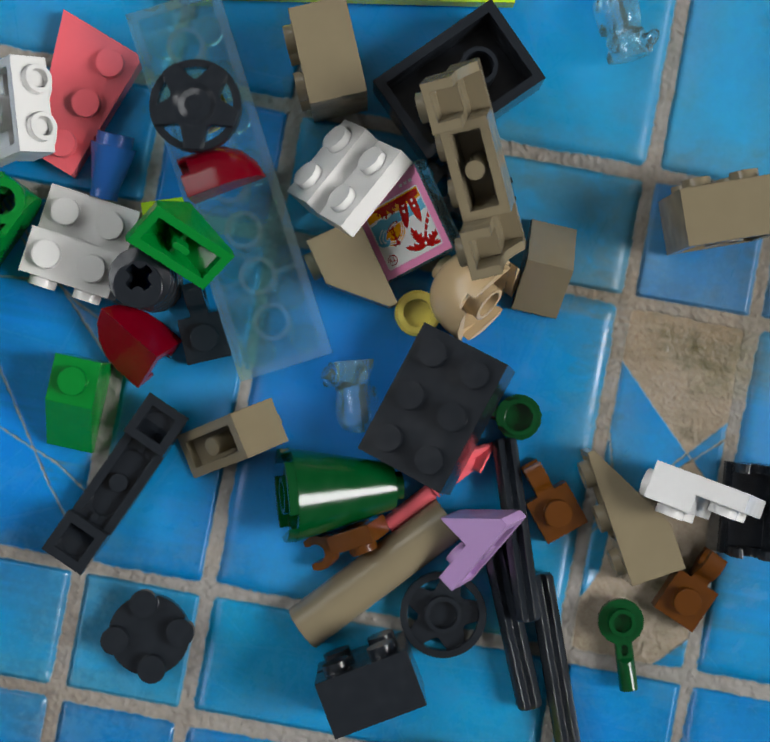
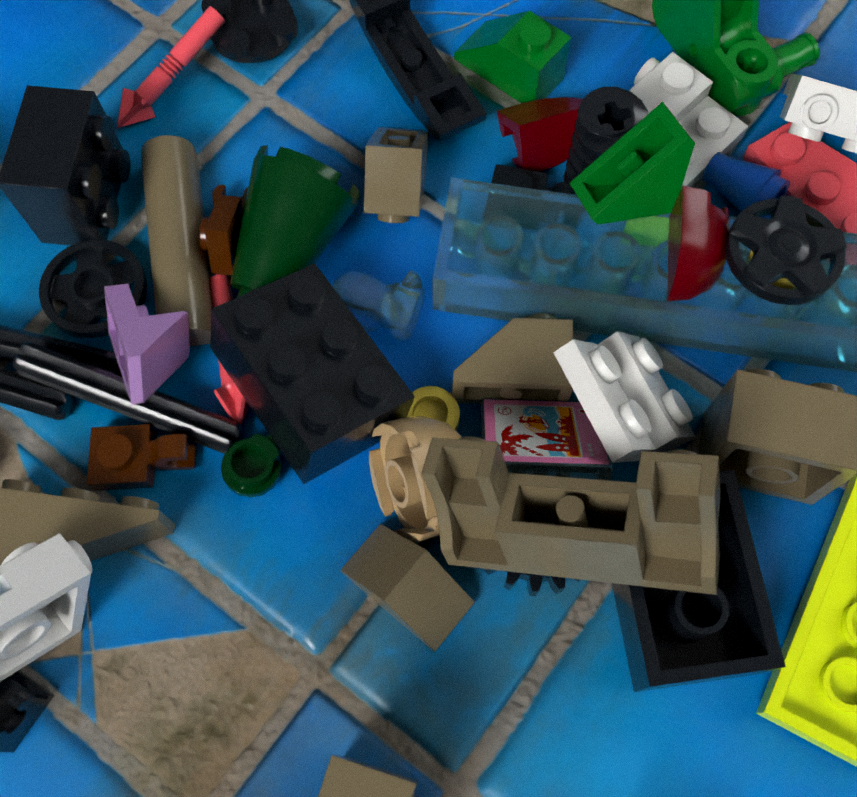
camera: 115 degrees right, 20 degrees down
none -> coral piece [116,6,225,129]

